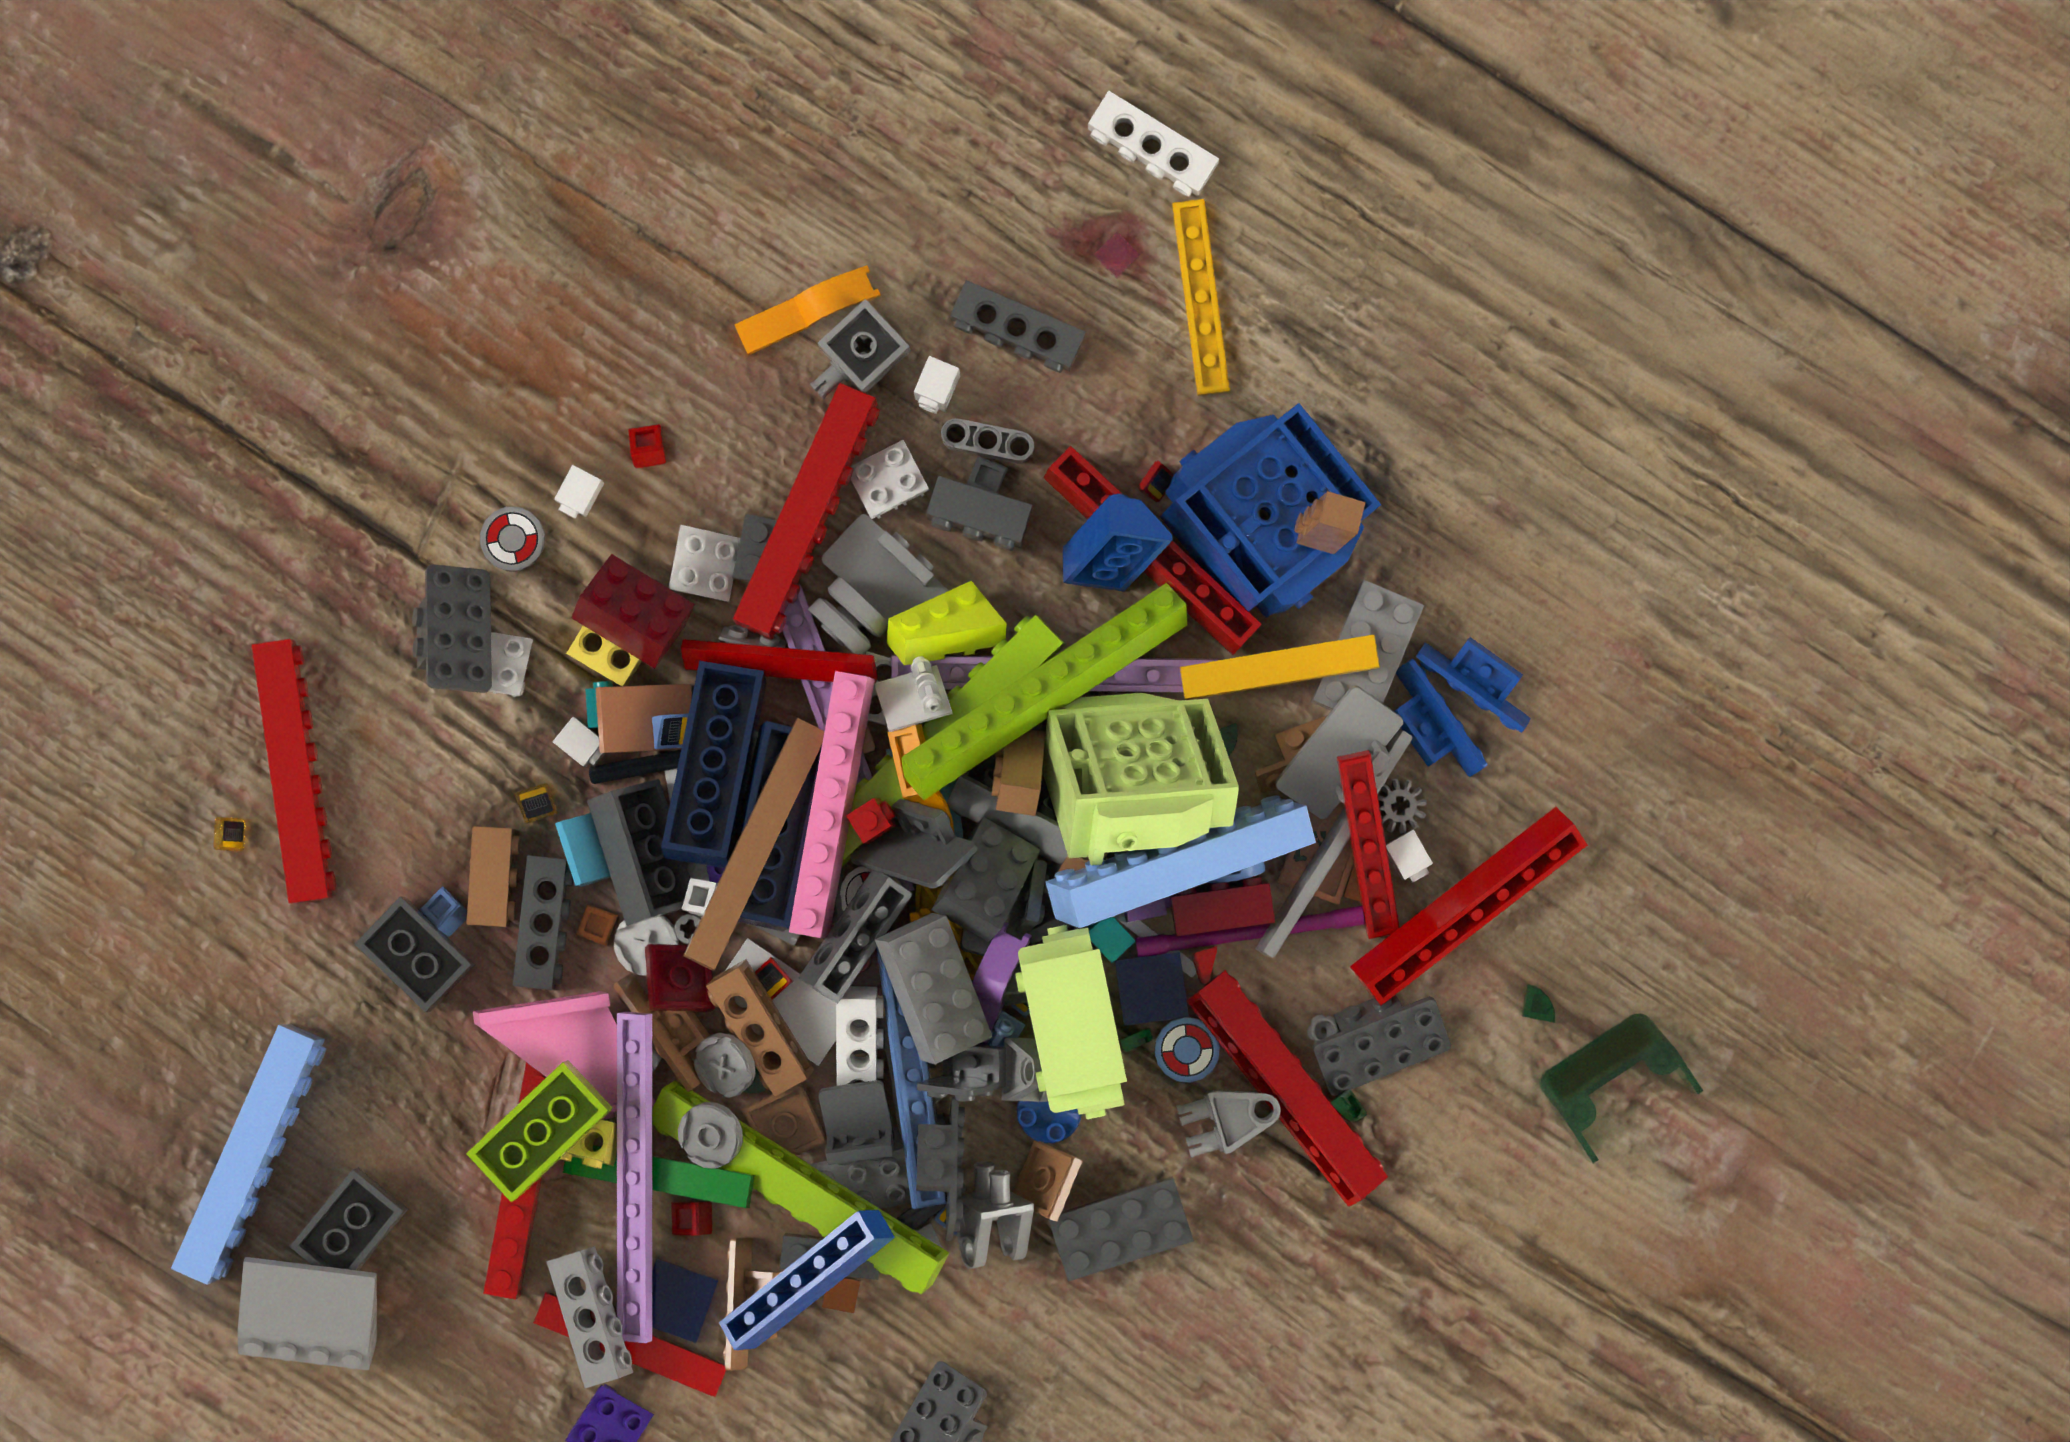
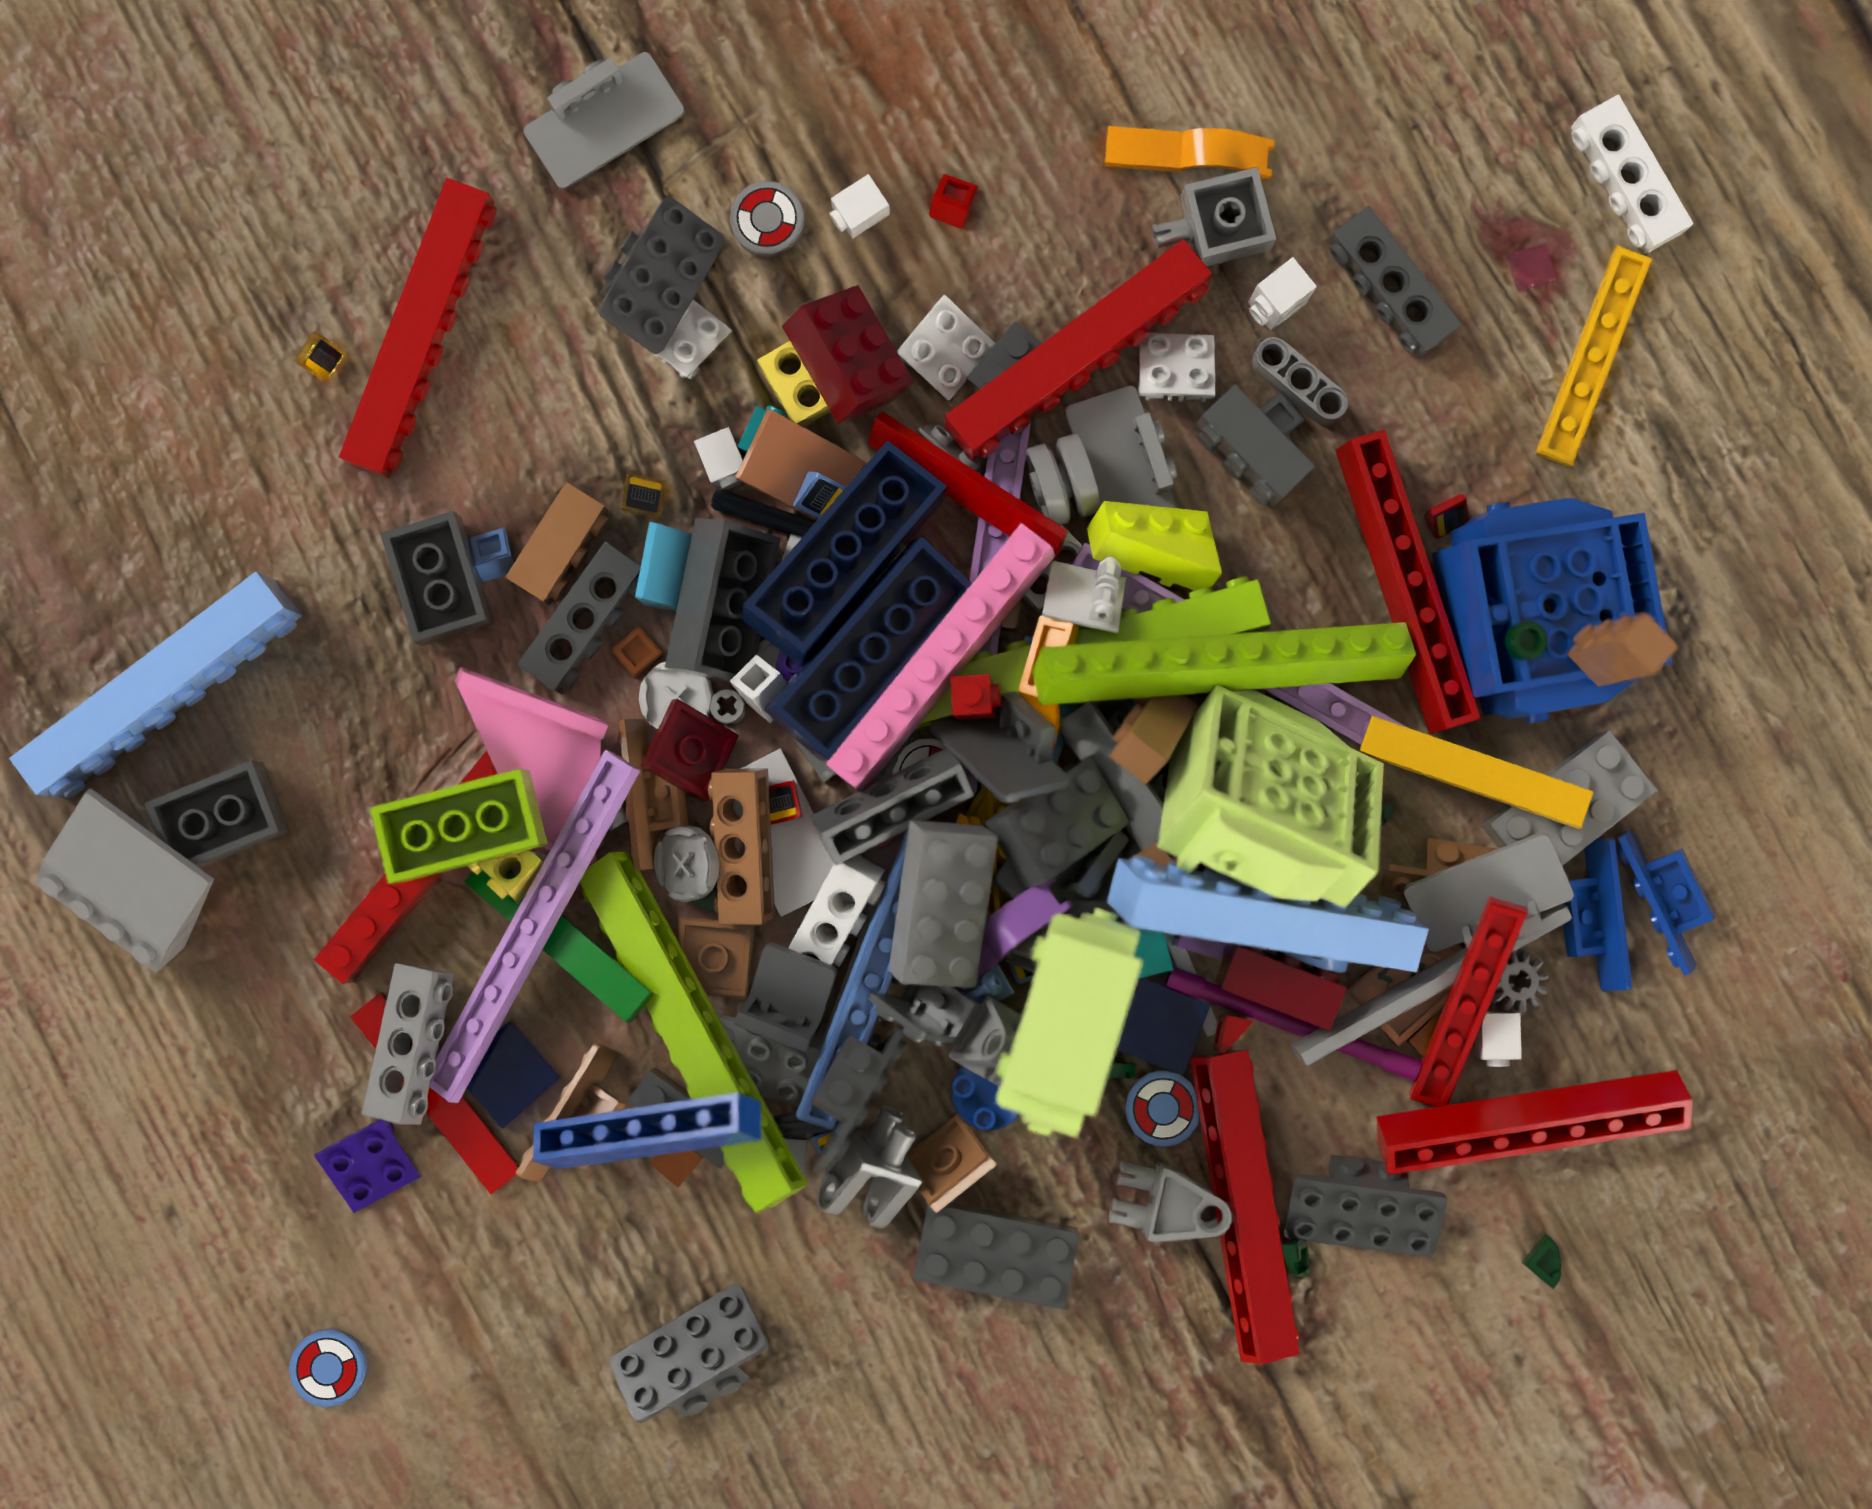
camera: 30 degrees right, 0 degrees up
red slope [671,1201,713,1236] -> none
light grey tile [678,1102,743,1169] -> none
medium nougat tile [683,718,824,970] -> none
blue slope [1063,494,1172,592] -> none
light grey plate [1307,1015,1340,1042] -> none
clear green windscreen [1539,1013,1703,1164] -> none
none -> light grey bracket [524,52,684,190]
none -> dark green tile [1506,621,1548,661]

